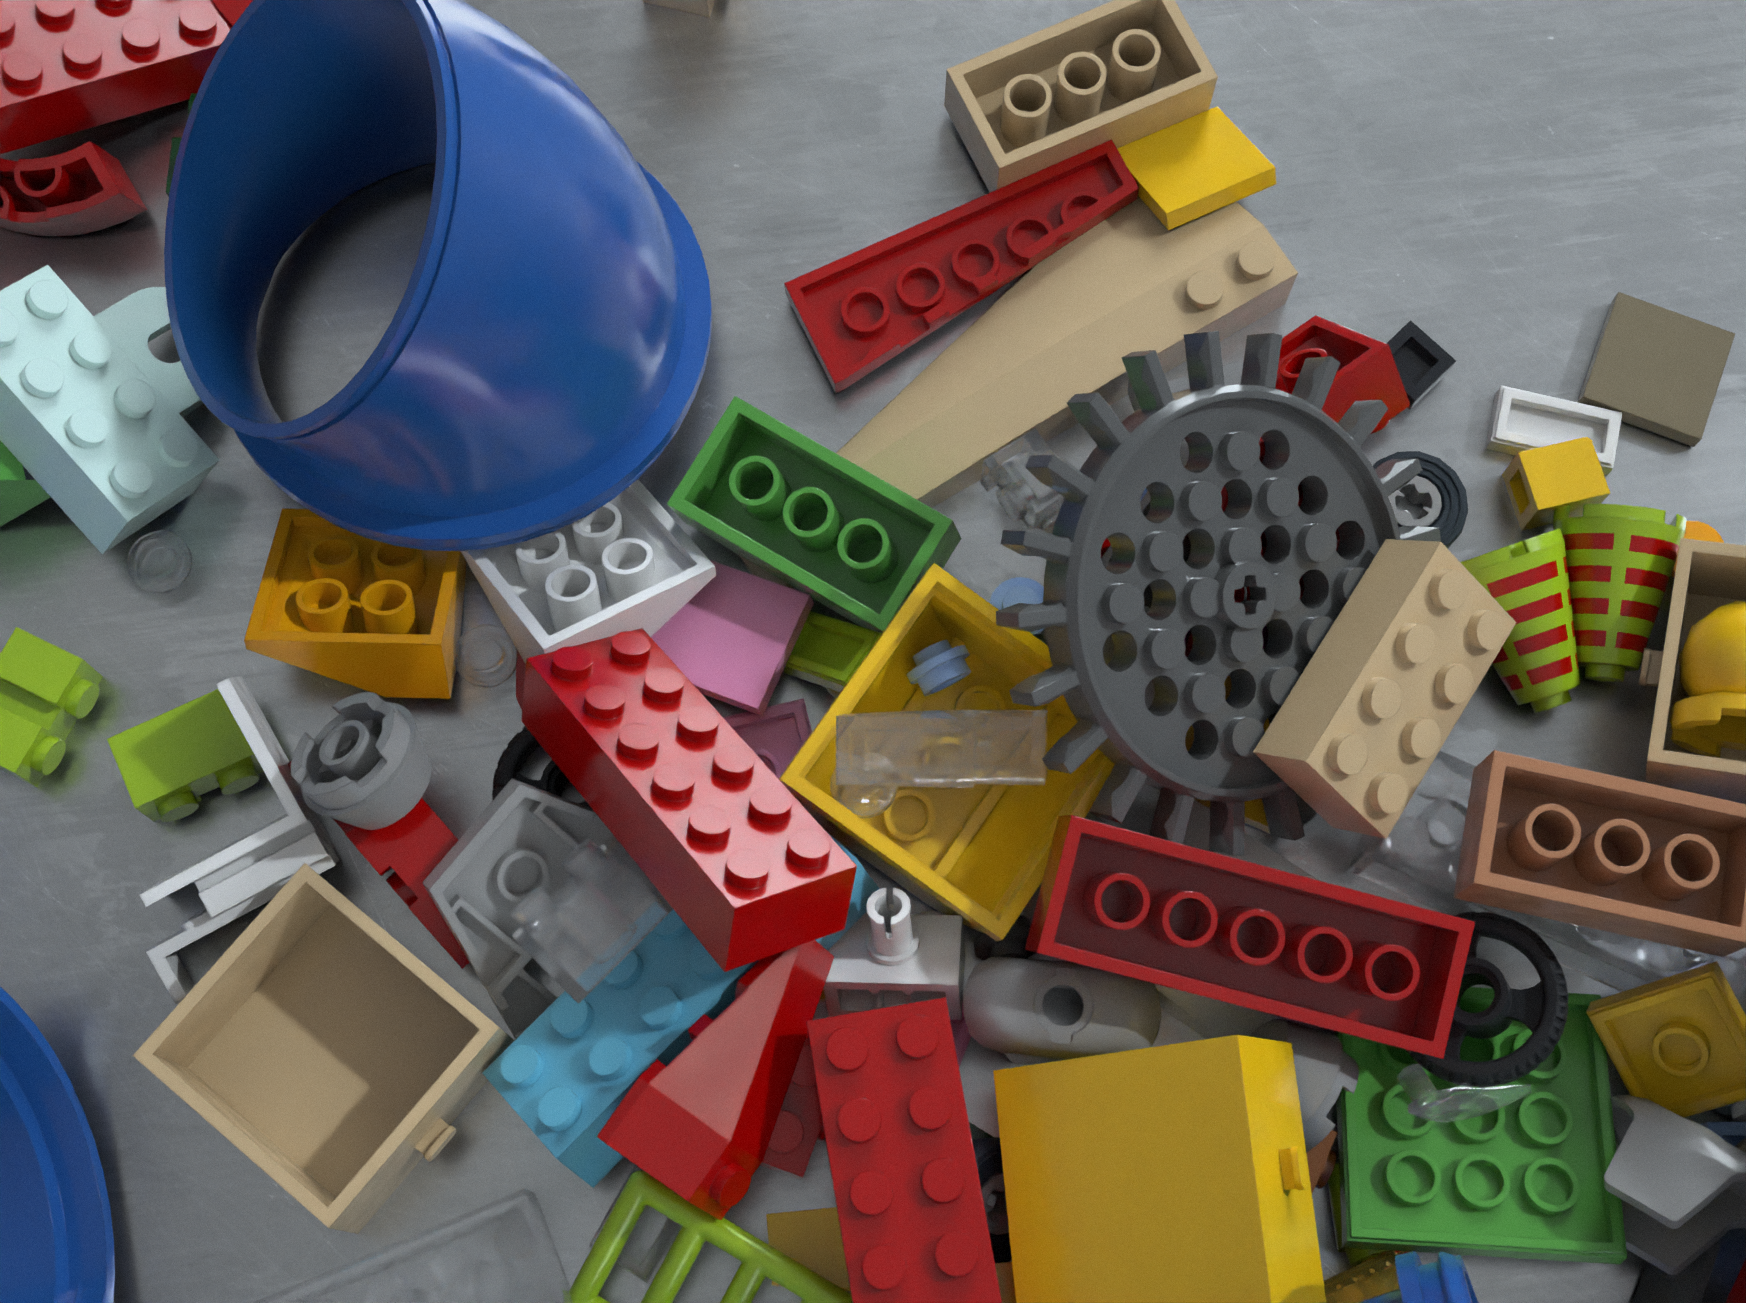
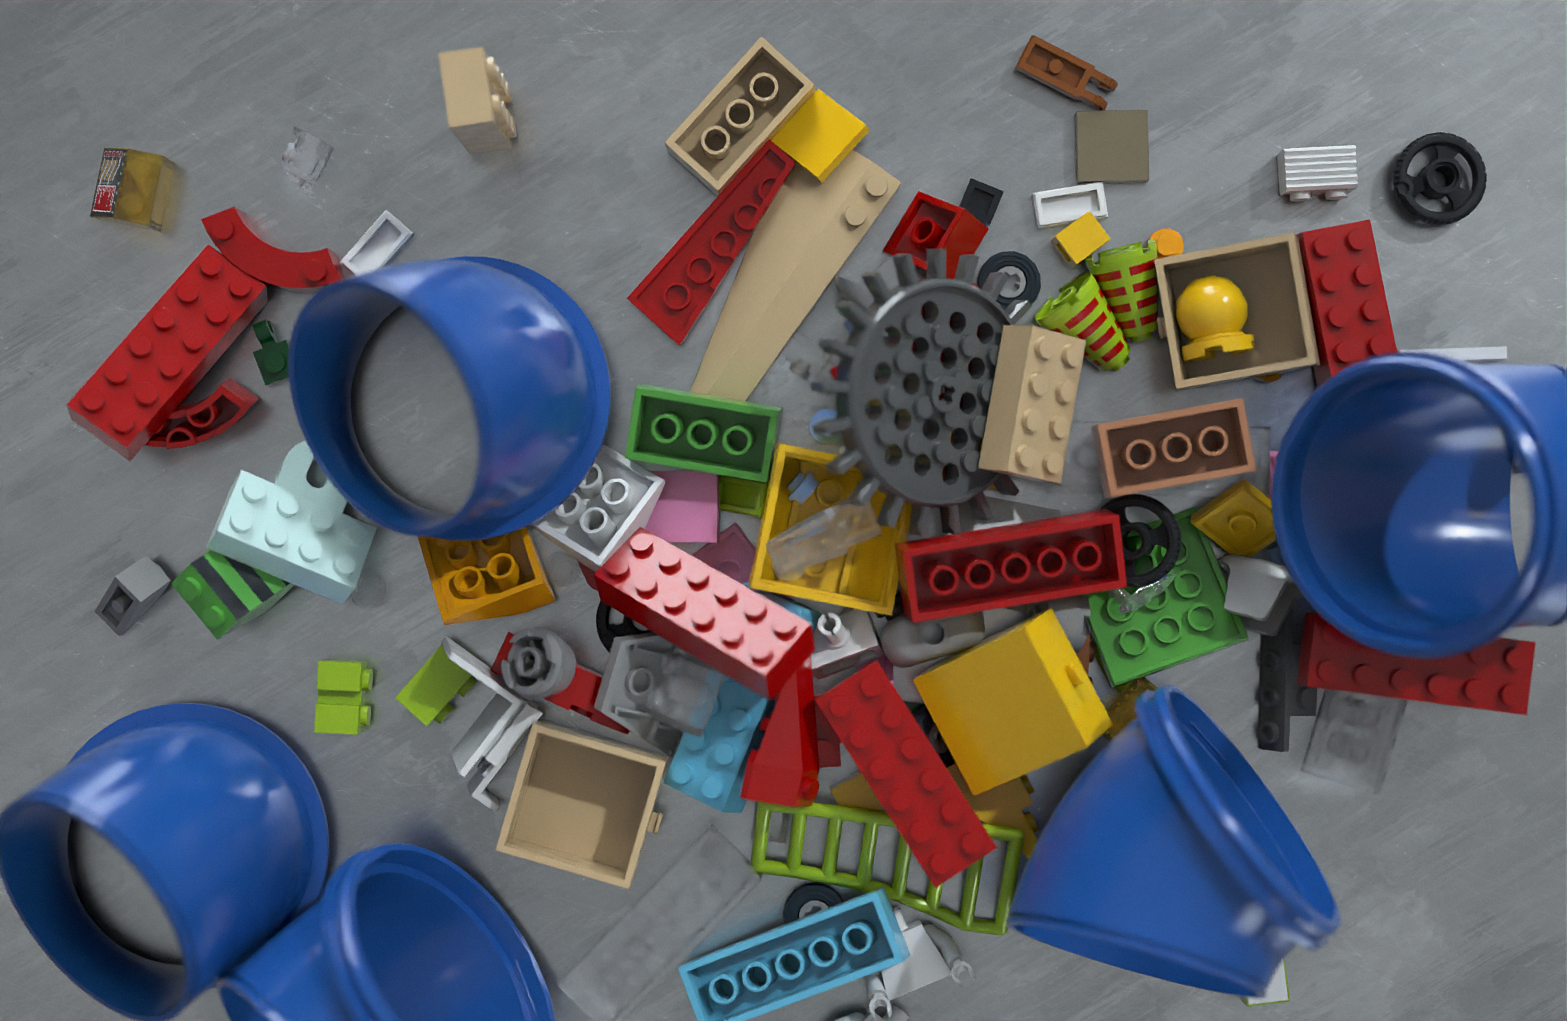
camera: 20 degrees left, 15 degrees up
none -> dark orange hinge [1015,35,1118,110]

